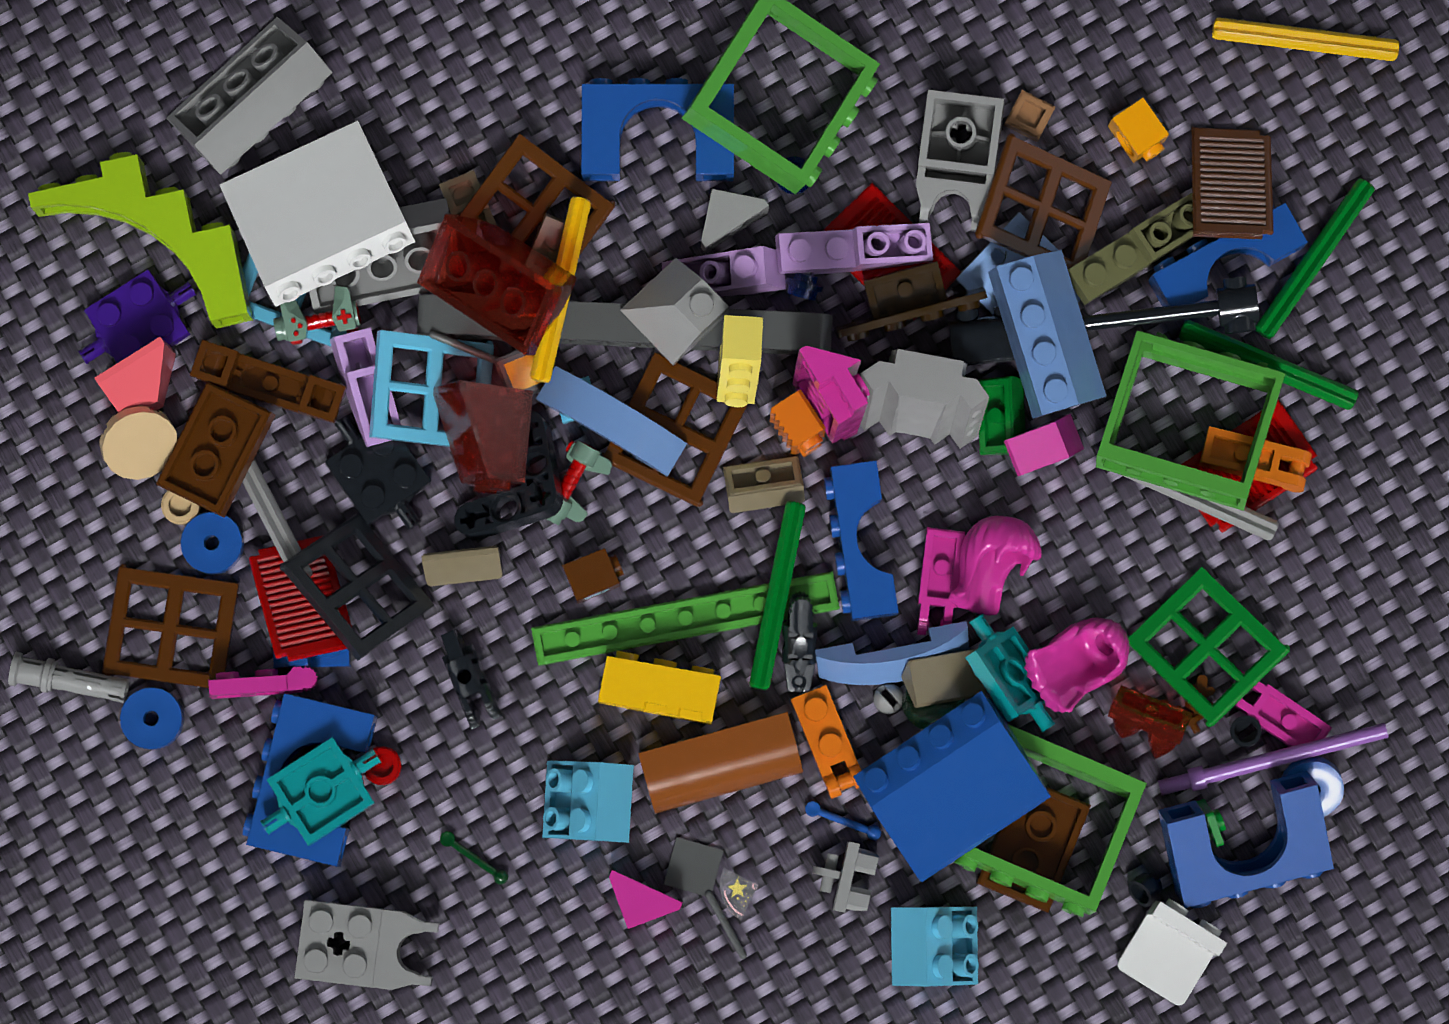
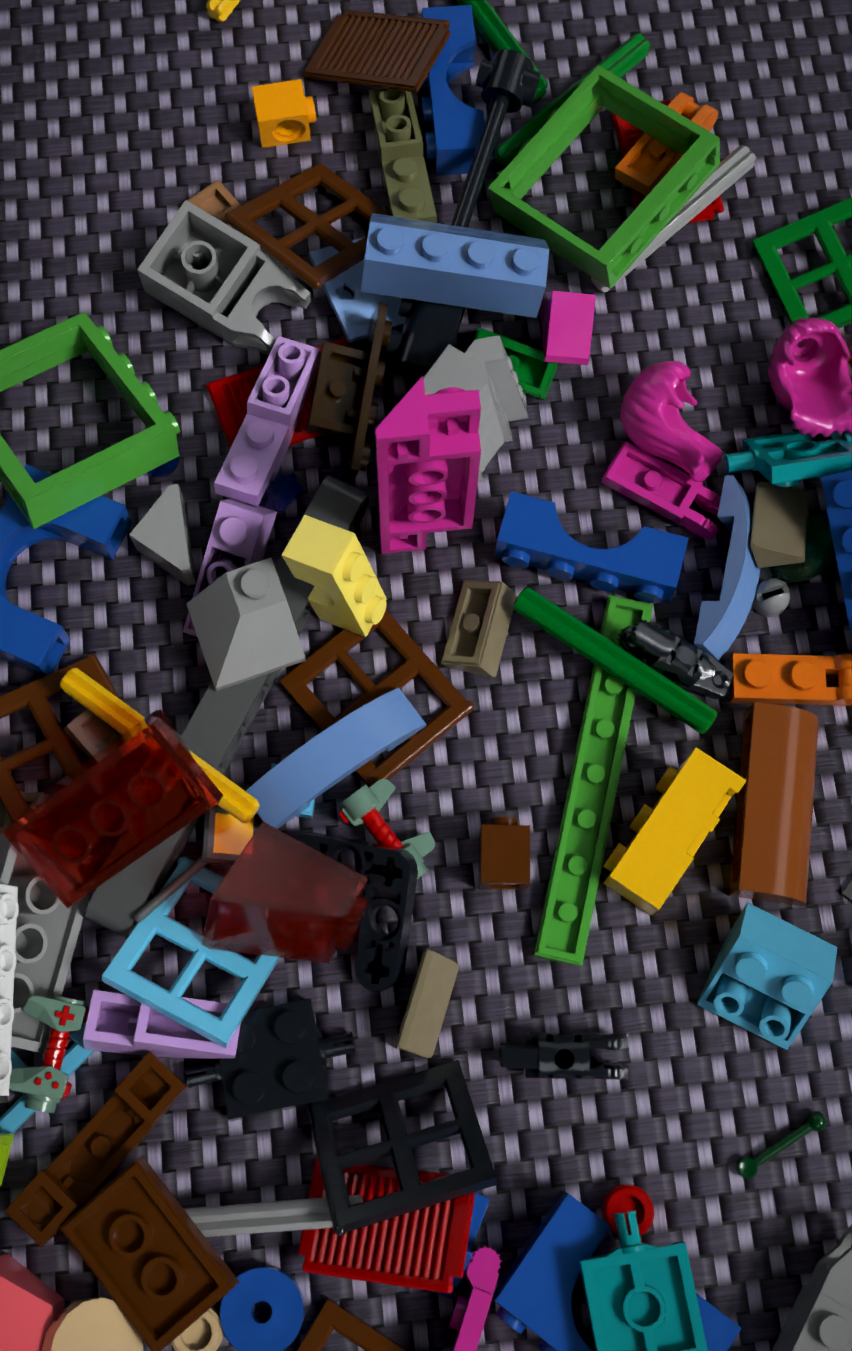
camera: 65 degrees left, 10 degrees down
orange brick [770,389,826,457] -> none

